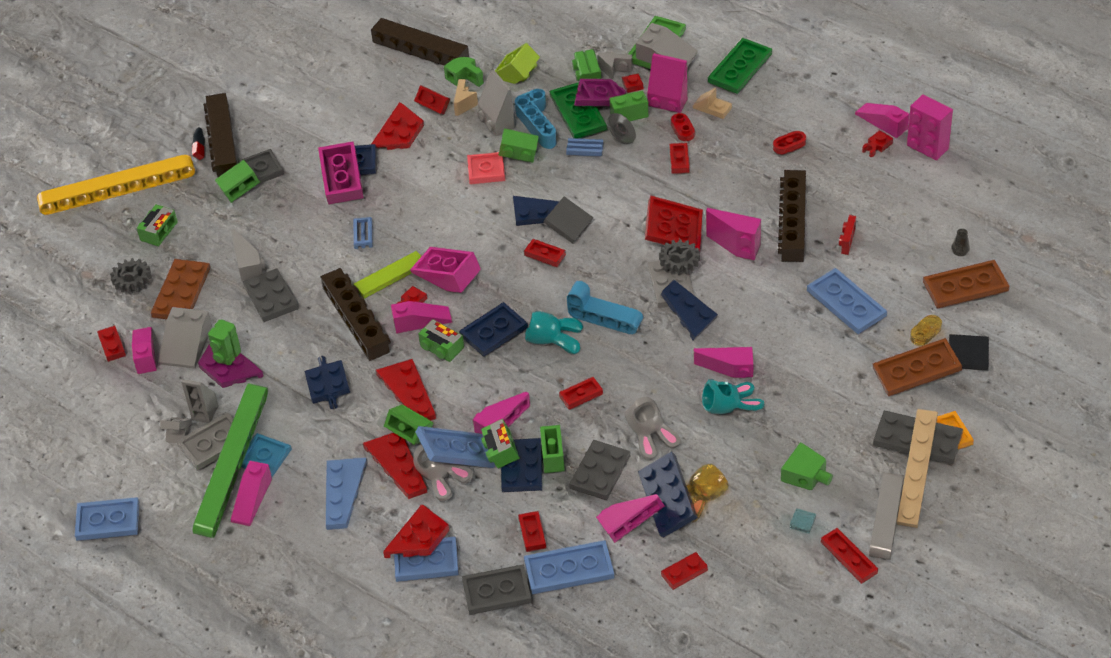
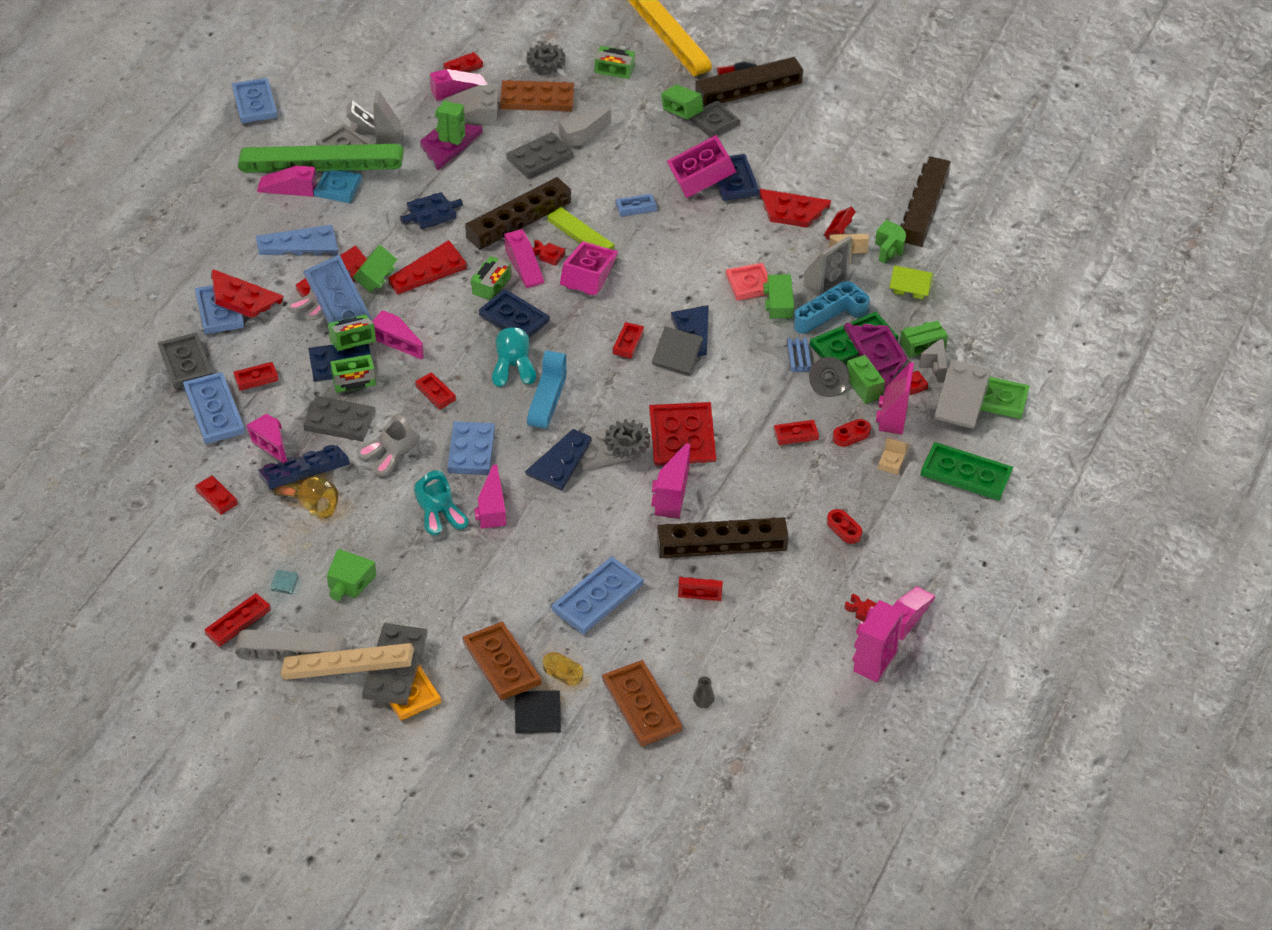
camera: 75 degrees right, 0 degrees up
none -> medium blue plate [447,421,495,475]

